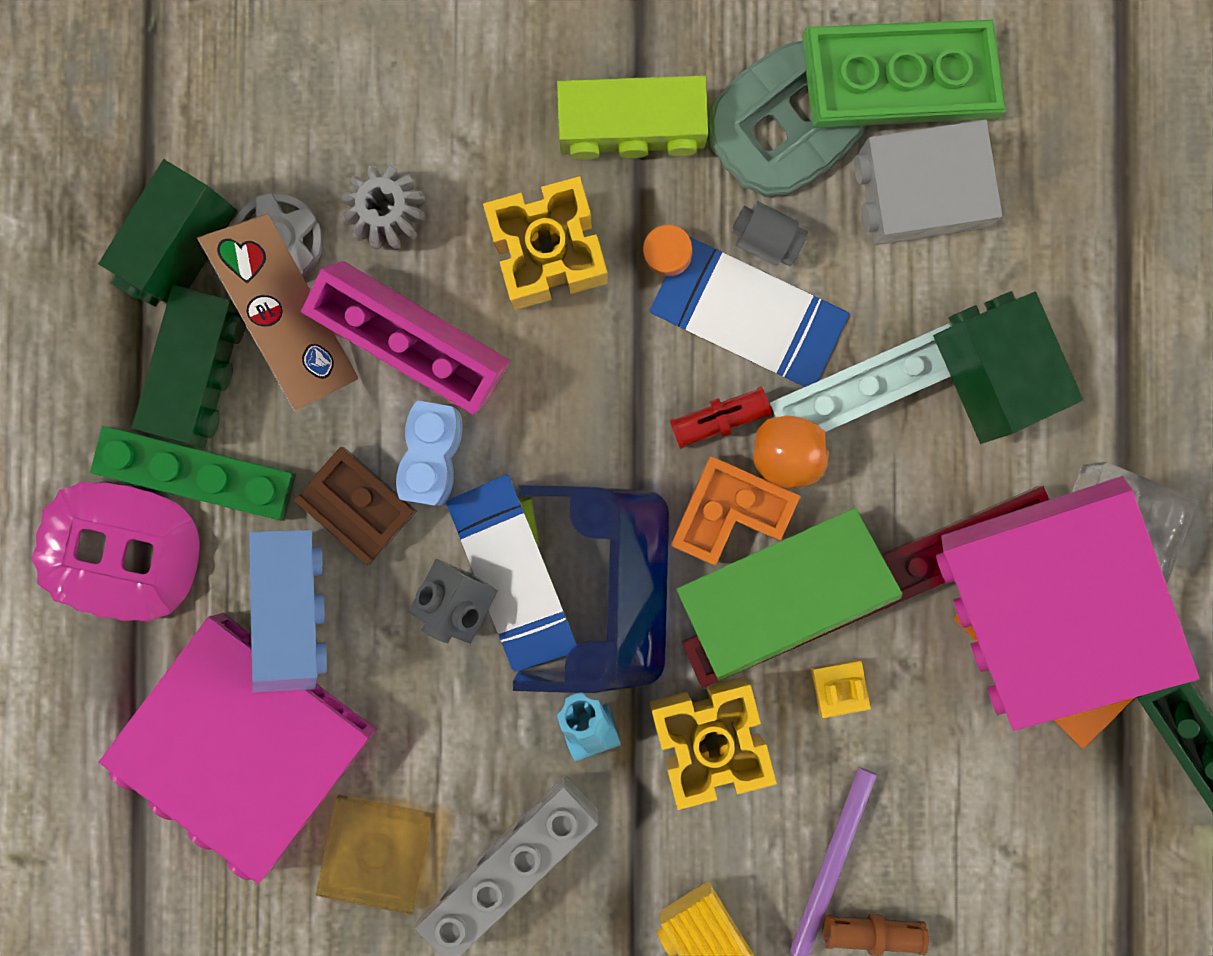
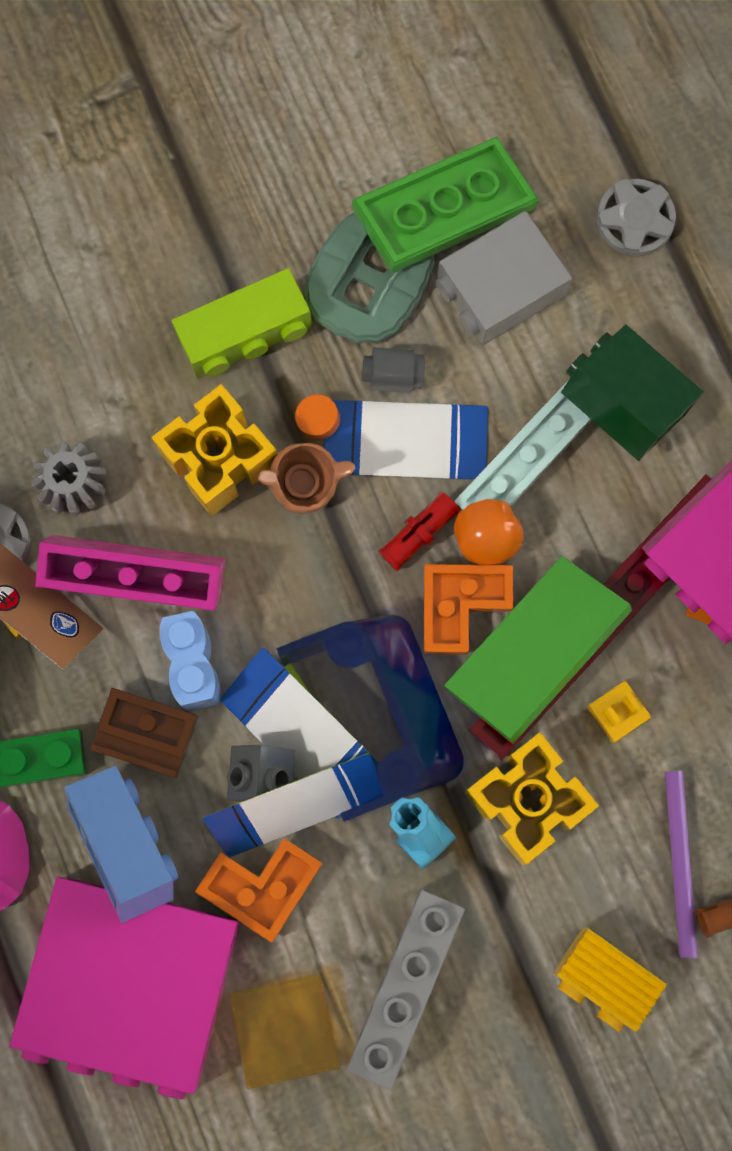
camera: 20 degrees left, 10 degrees down
none -> orange plate [195,838,323,943]
none -> sticker [203,753,388,857]
none -> nougat hair [258,443,355,514]
none -> light grey wheel [596,179,676,256]

